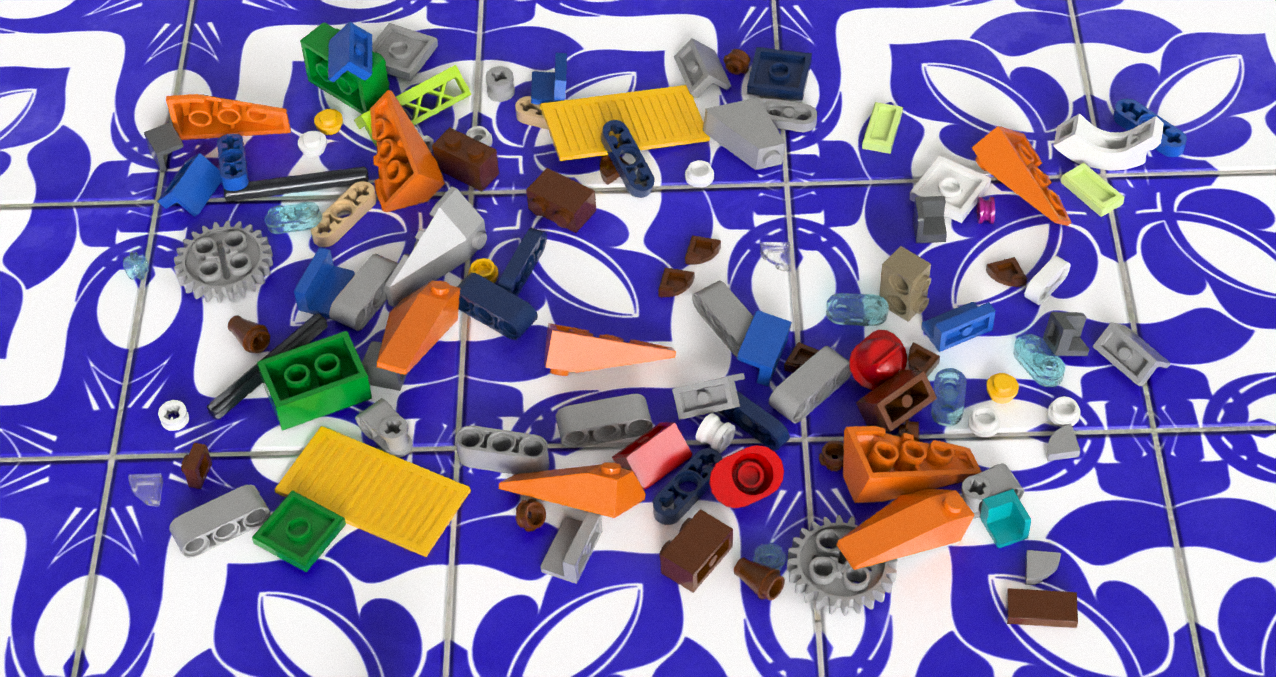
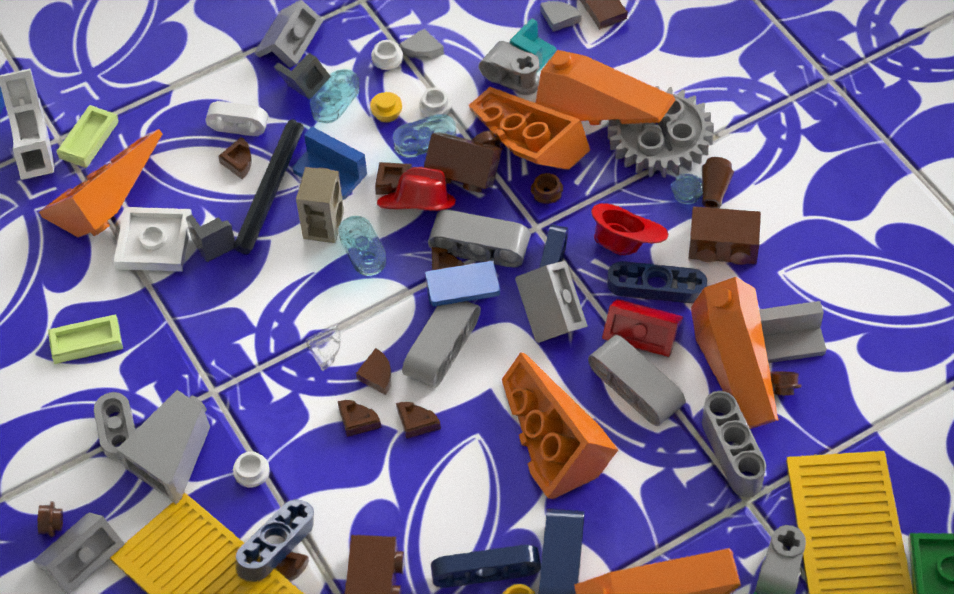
camera: 120 degrees left, 5 degrees up
white wheel [696,413,736,453] -> none
dark blue plate [747,47,812,101] -> none
magenta bush [977,197,995,224] -> none
none -> black axle [234,119,304,255]
none -> reddish brown tile [356,348,391,395]

